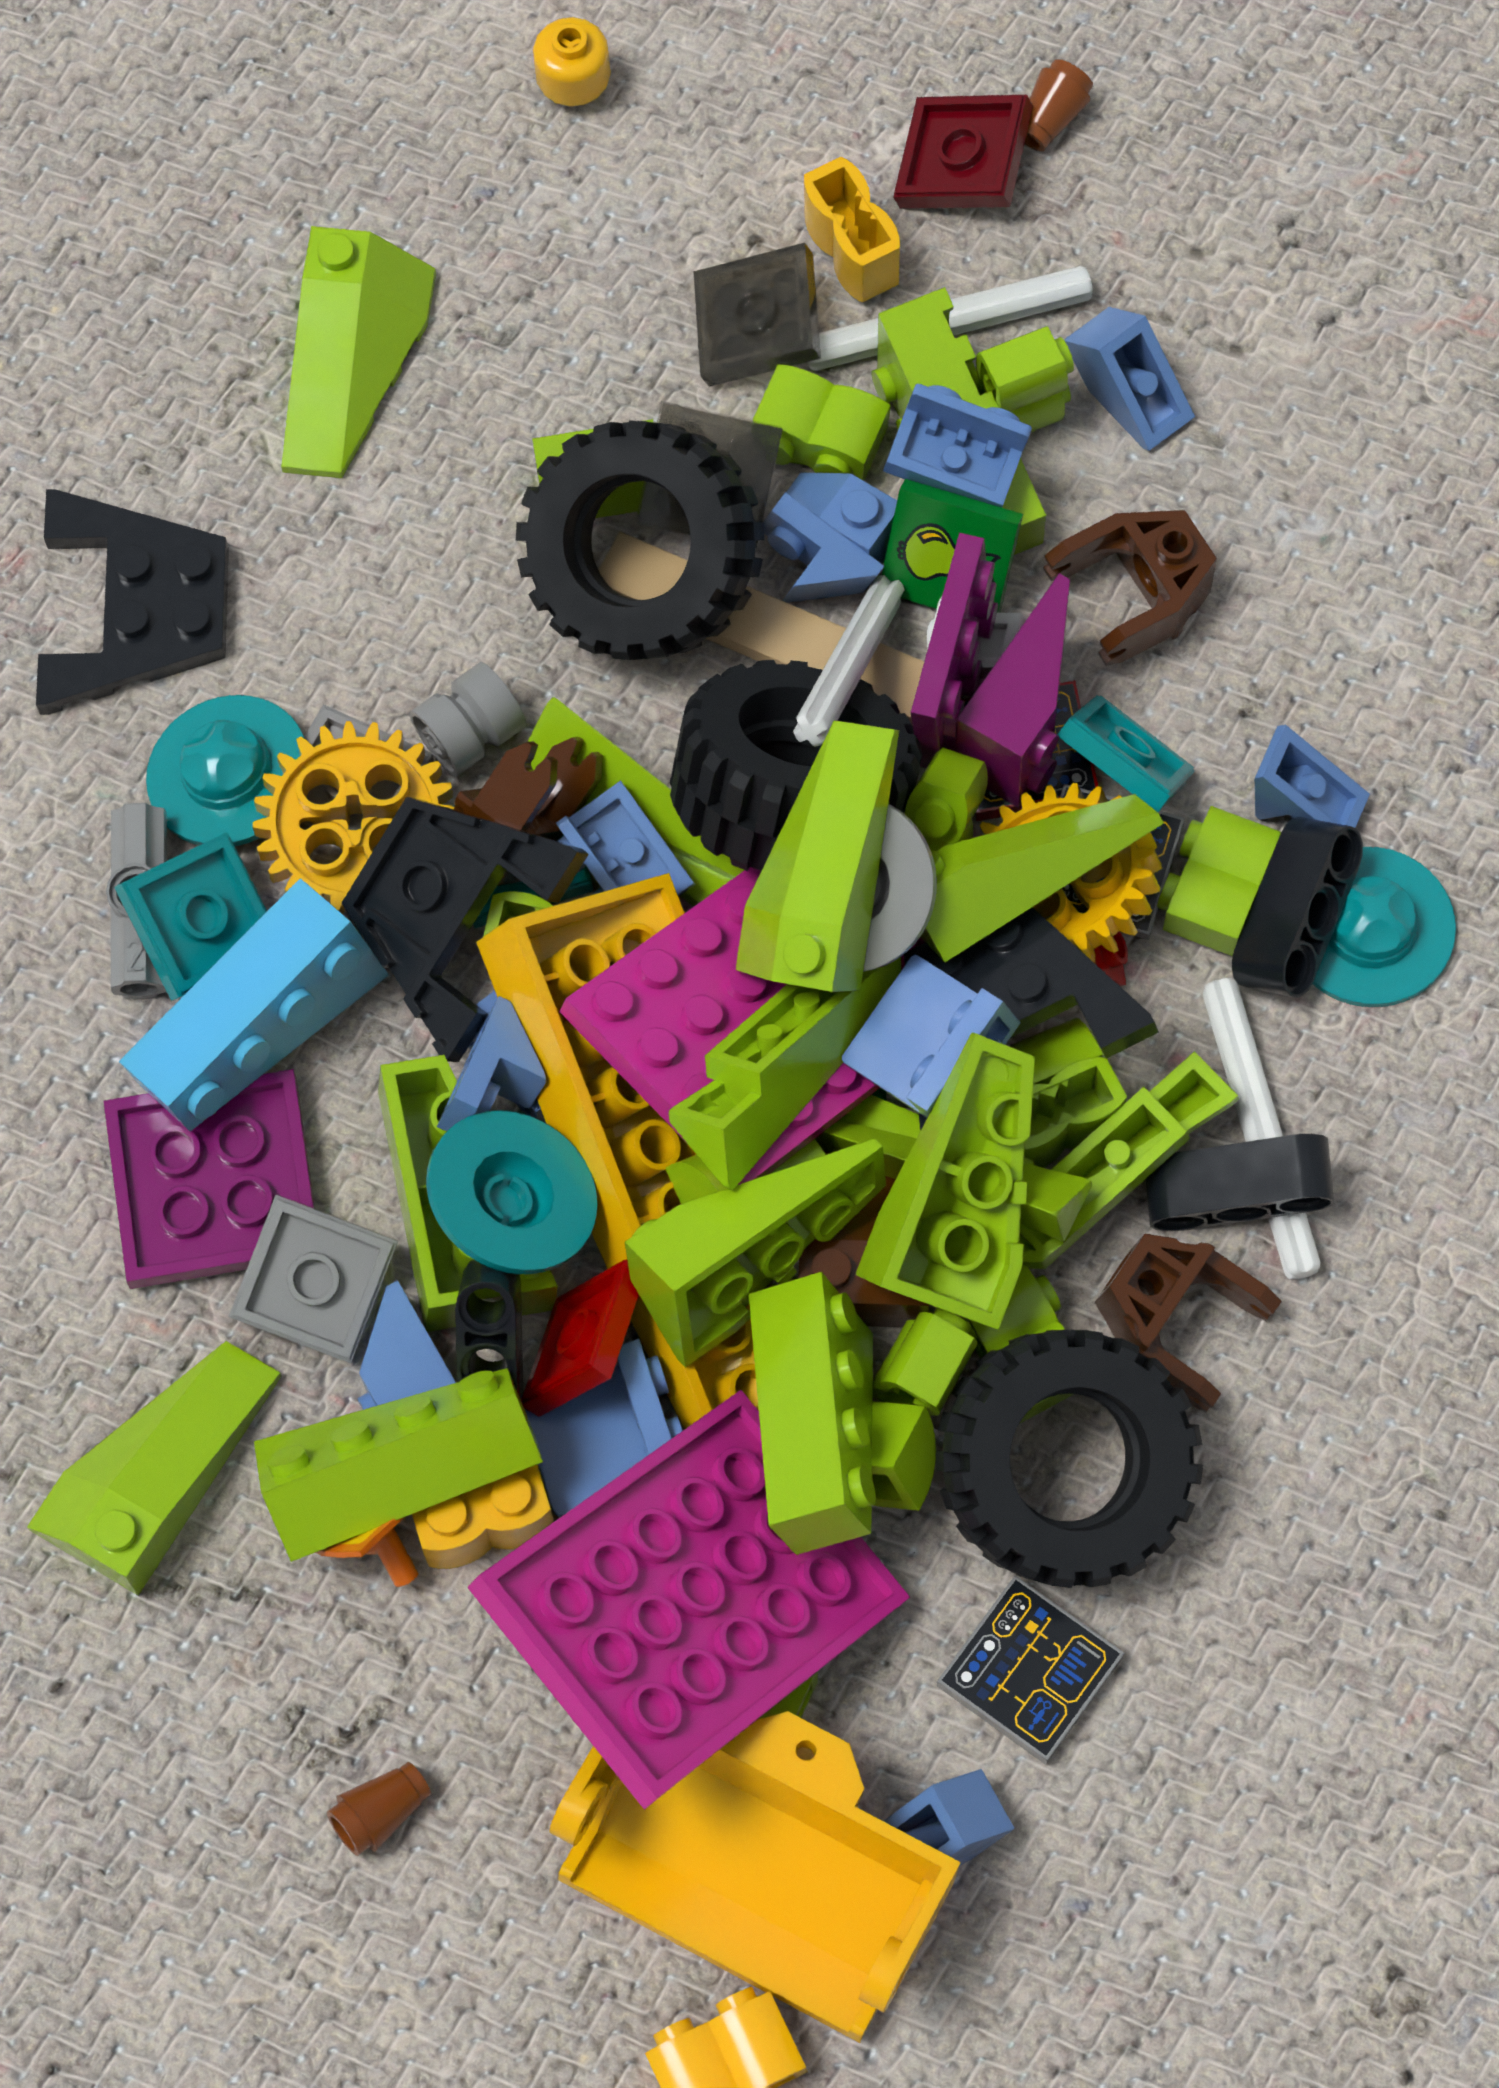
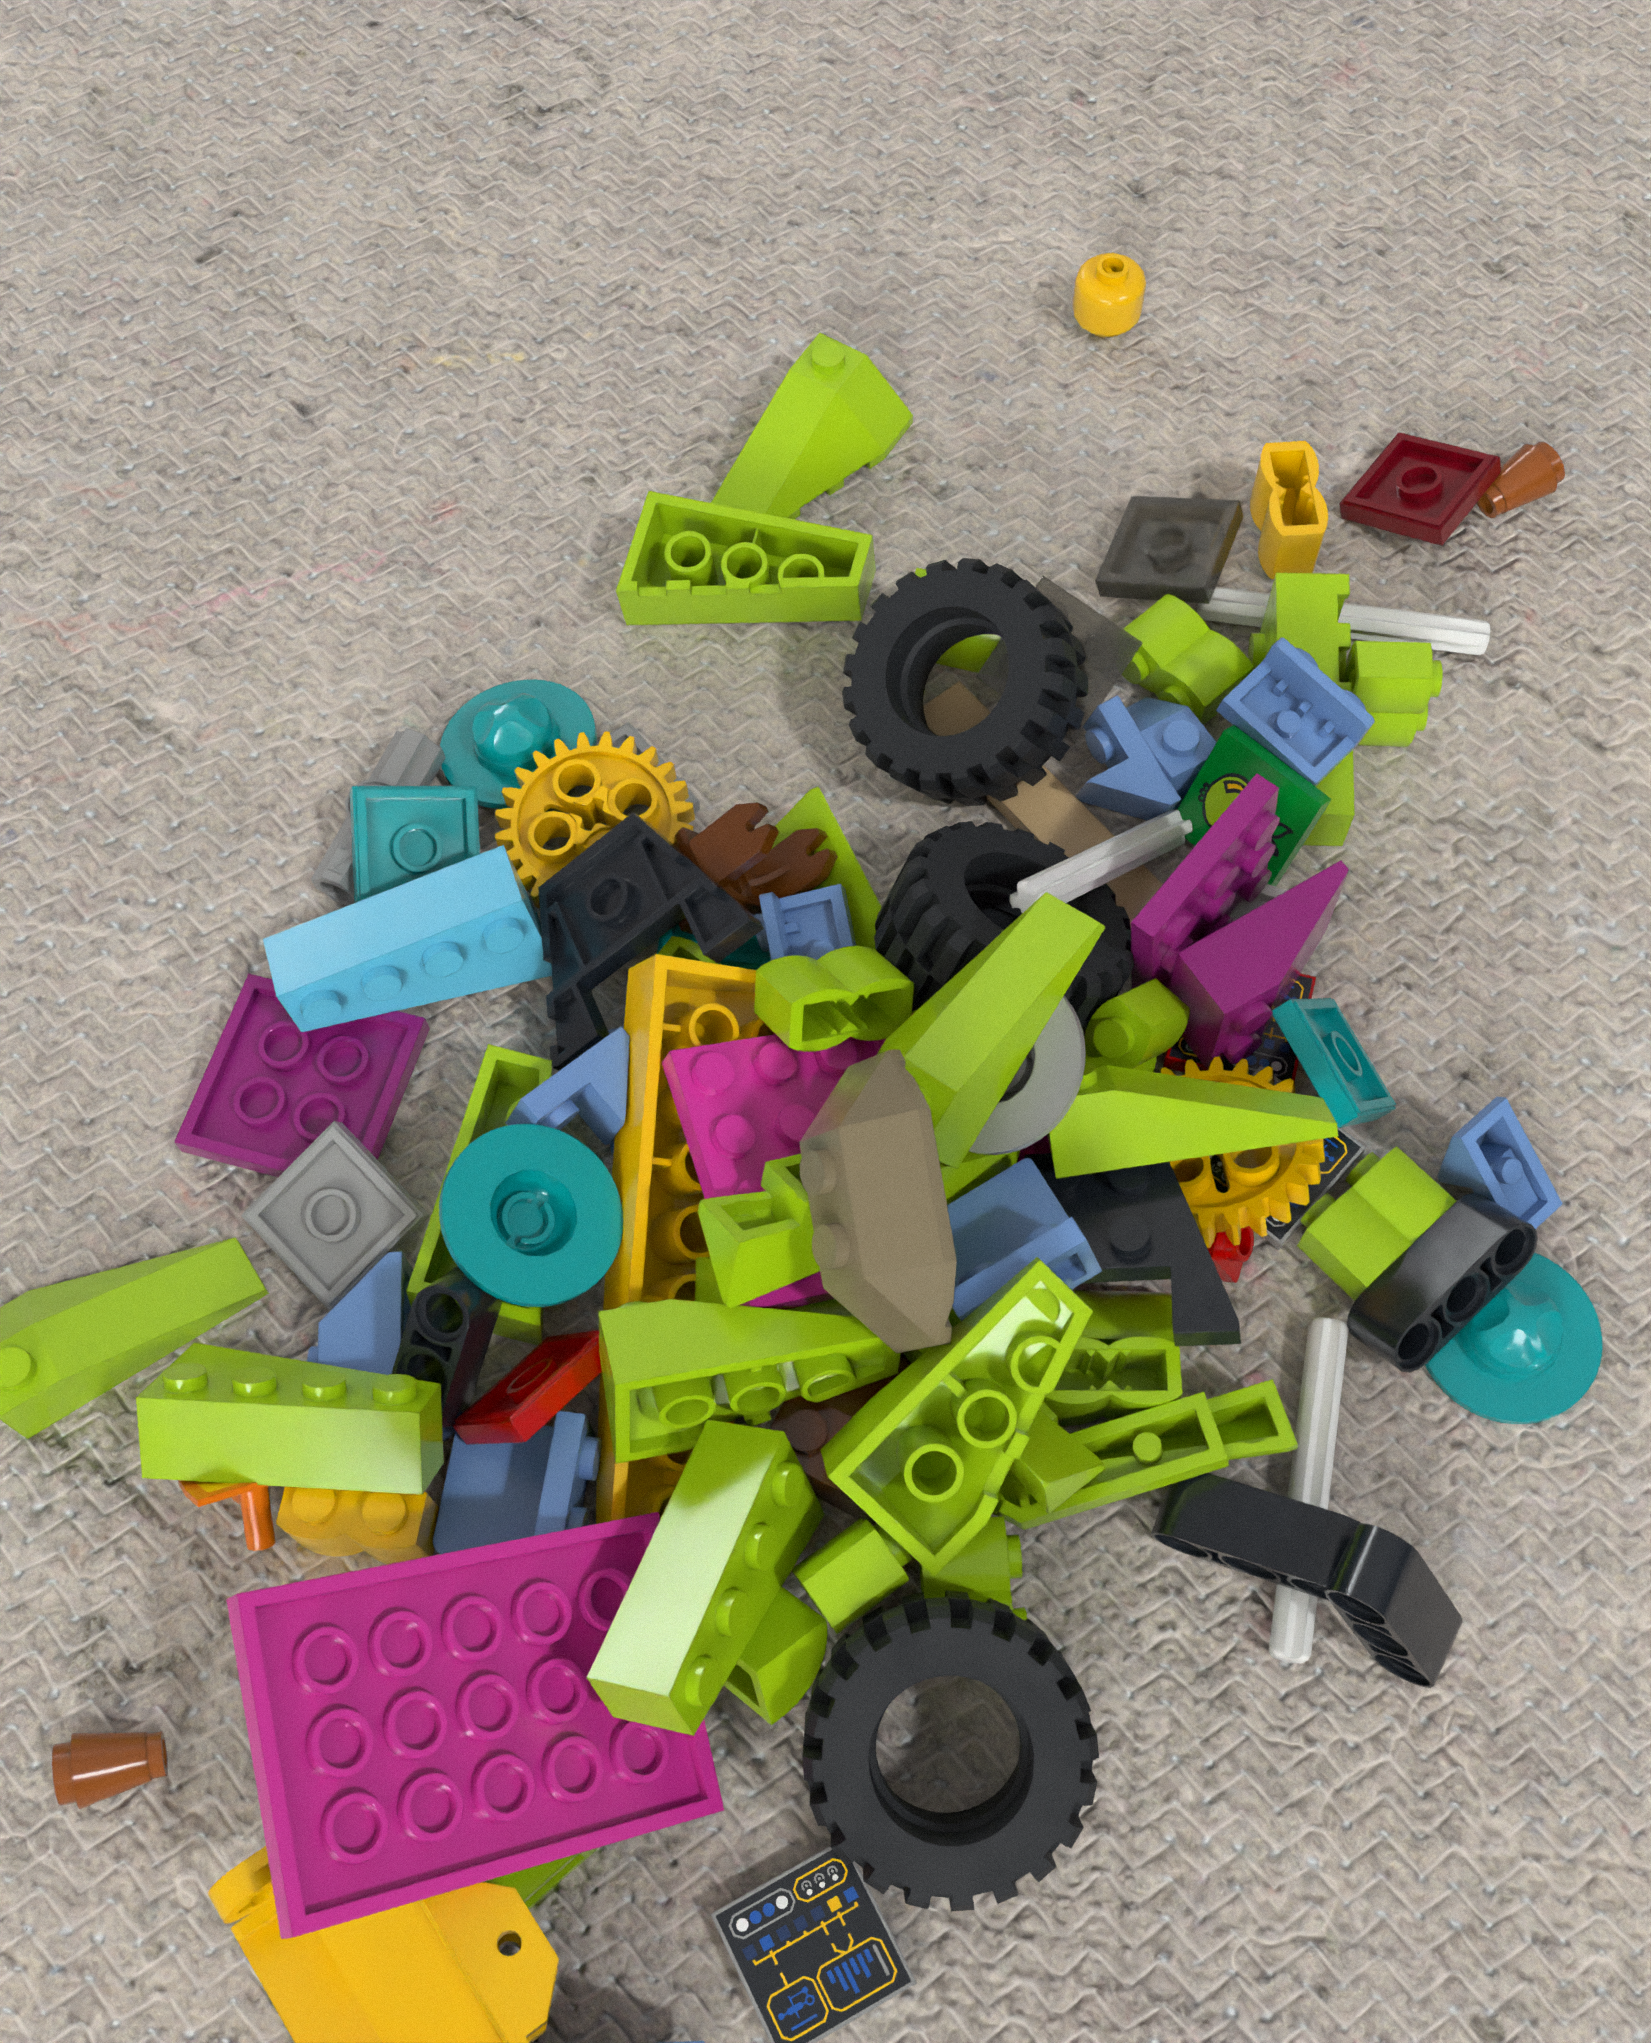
camera: 25 degrees right, 5 degrees down
black wing [36,489,229,715] -> none
light grey wheel [409,662,527,777] -> none
reddish brown piece [1043,510,1217,666] -> none
medium blue slope [1064,307,1195,451] -> none
reddish brown piece [1095,1234,1282,1413] -> none
none -> lime wedge [616,491,876,625]
none -> lime brick [754,946,914,1052]
none -> dark tan wedge [799,1050,957,1353]
none -> black beam [1325,1523,1463,1688]

